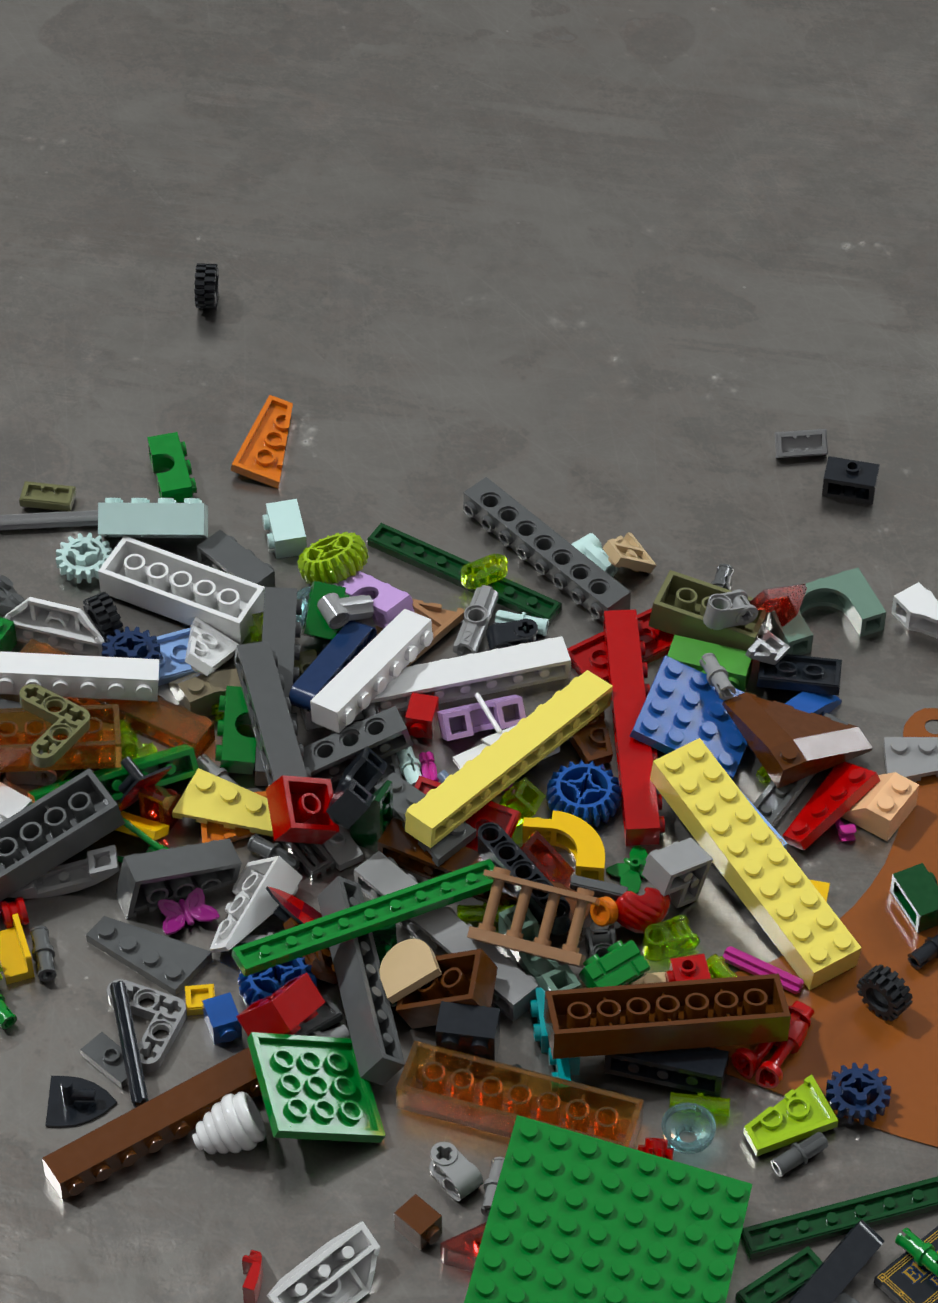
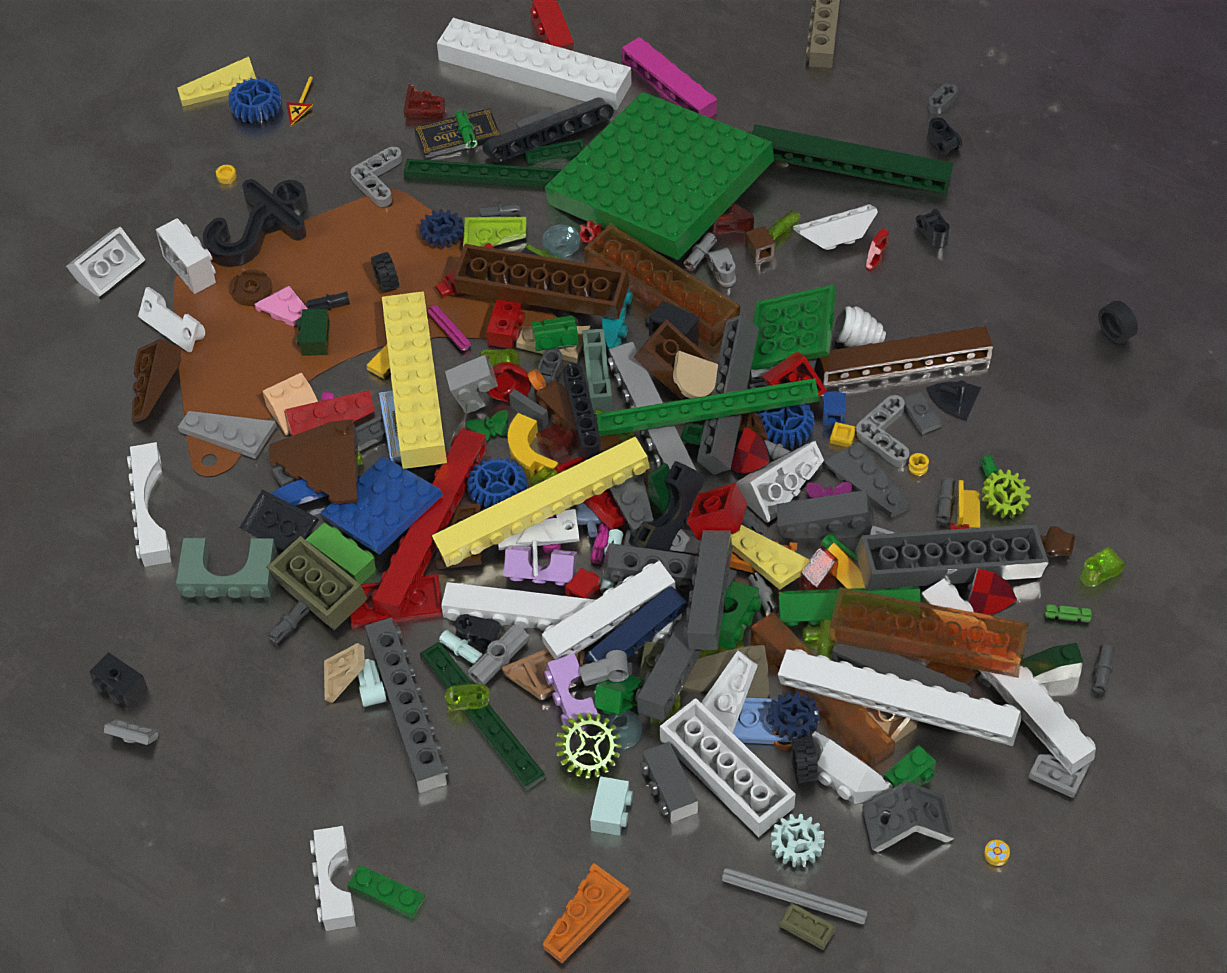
camera: 155 degrees left, 5 degrees up
olive beam [19,684,90,768] -> none
light aqua brick [98,498,208,538] -> none
black axle [110,981,149,1108] -> none
shield [118,756,172,812] -> none
green arch [147,432,197,503] -> none
medium nougat fence [467,867,600,968] -> none
light grey pin [699,653,736,700] -> none
light grey piece [703,589,758,630] -> none
clear neon green pin [706,954,738,978] -> none
light grey slope [745,631,791,665] -> none
clear red slope [750,584,807,627] -> none
none -> white arch [310,826,356,931]
none -> green plate [347,865,426,919]
none -> clear neon green pin [767,209,801,240]
none -> yellow bush [908,453,929,475]

